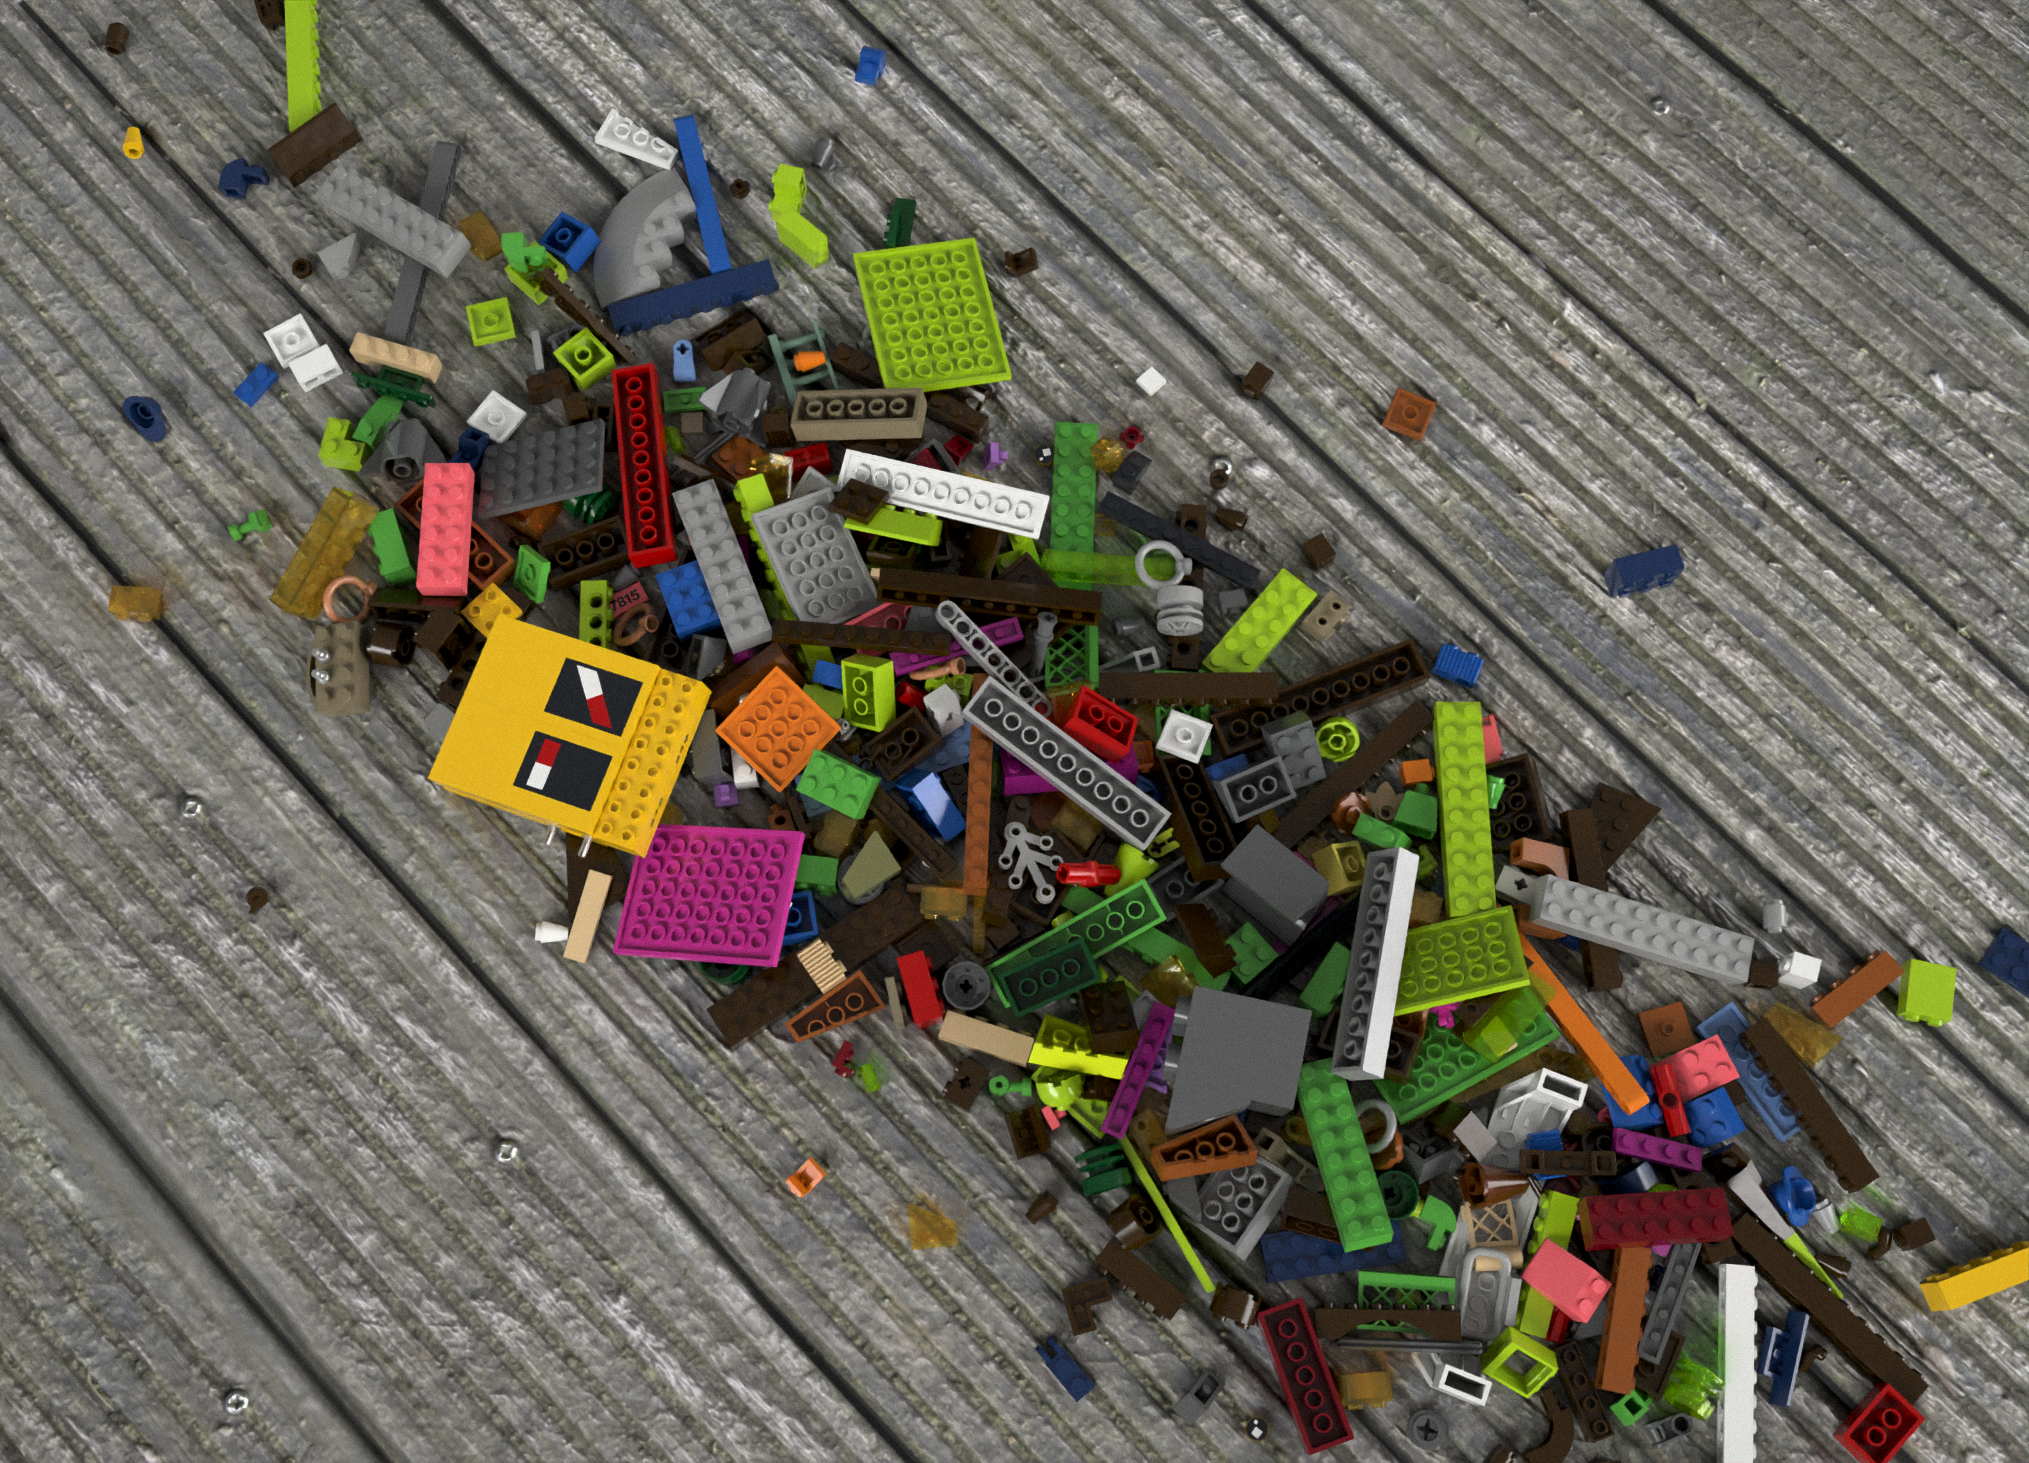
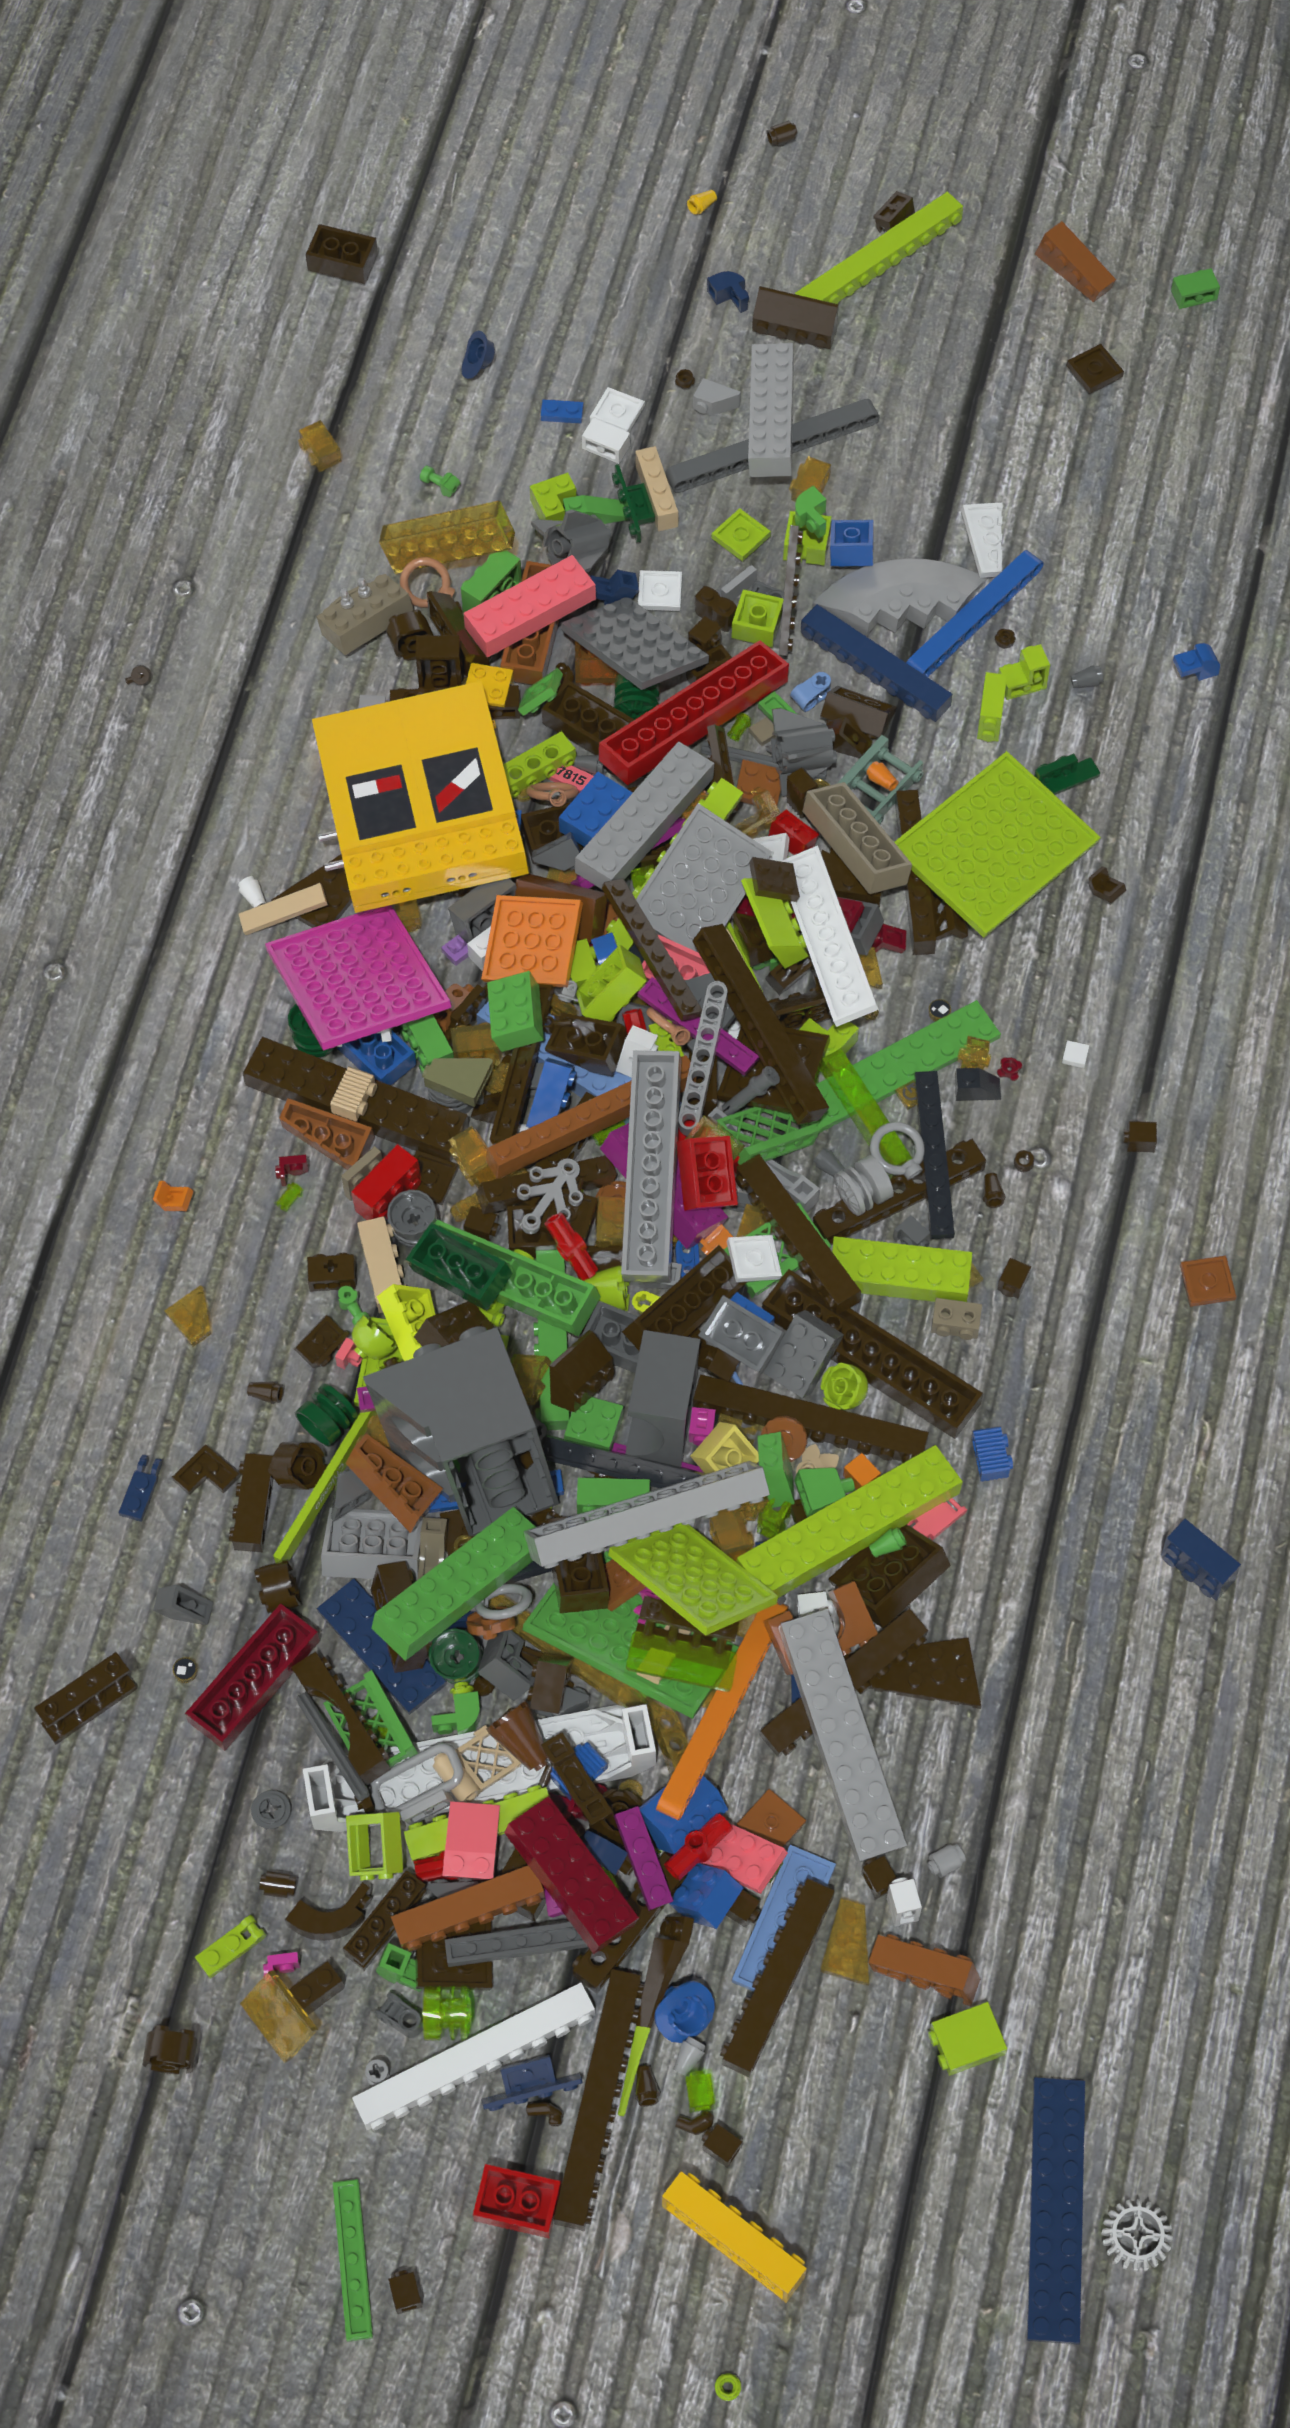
camera: 60 degrees right, 10 degrees down
medium lavender tile [983,442,1007,471] -> none
clear yellow brick [1334,1371,1393,1410] -> none

